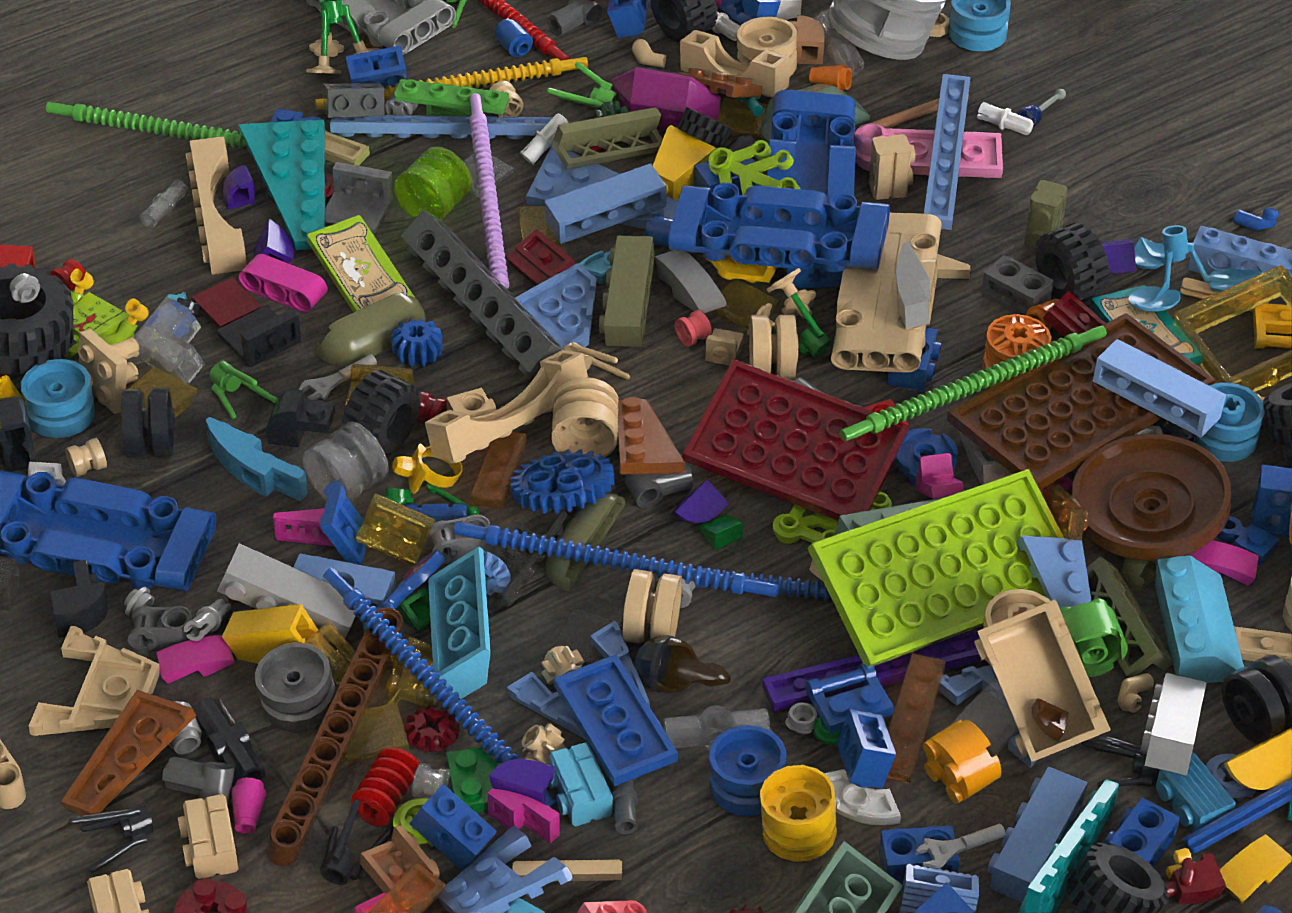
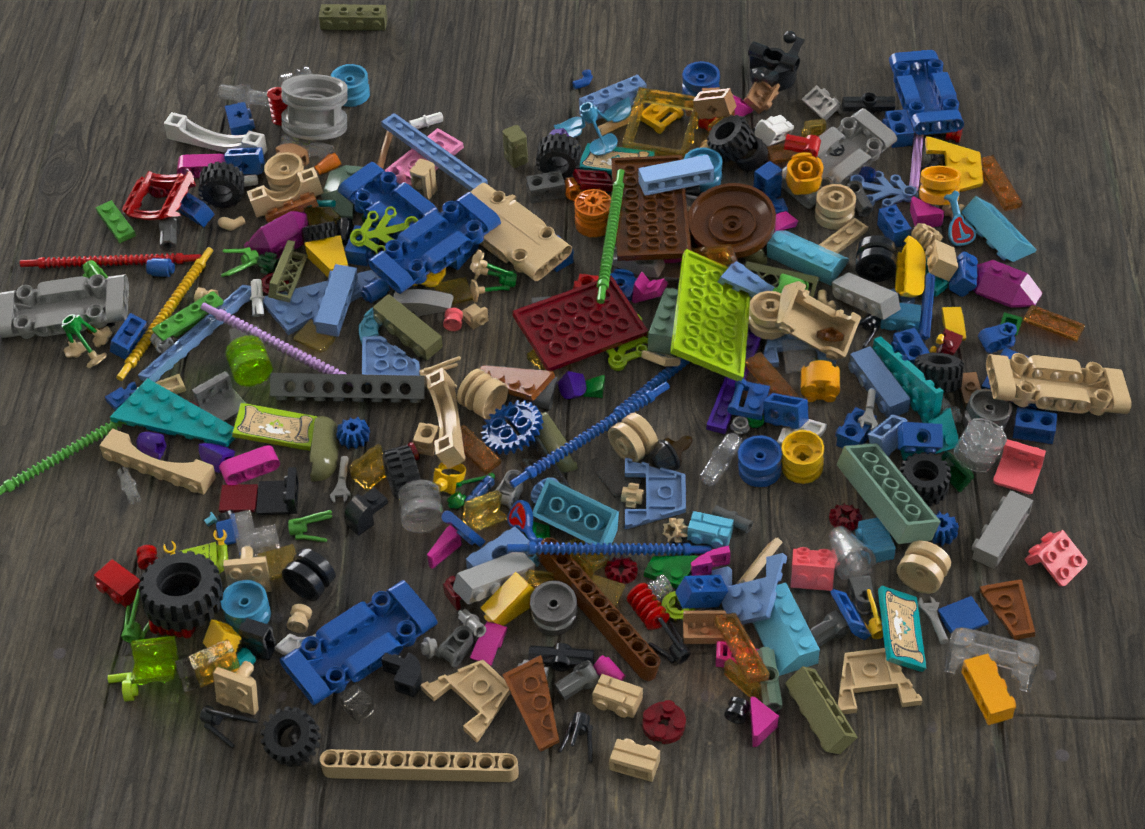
camera: 50 degrees left, 5 degrees up
light grey plate [10,273,40,303] -> none
dark azure slope [206,417,308,501] -> none
dark grey brick [323,82,385,118] -> none
dark purple brick [489,758,555,804] -> none
dark red plate [505,229,575,286] -> none
blue plate [554,654,678,786] -> none
tan wheel [749,315,798,381] -> none
light grey slope [896,242,931,329] -> none
hinge [1017,89,1066,128] -> none

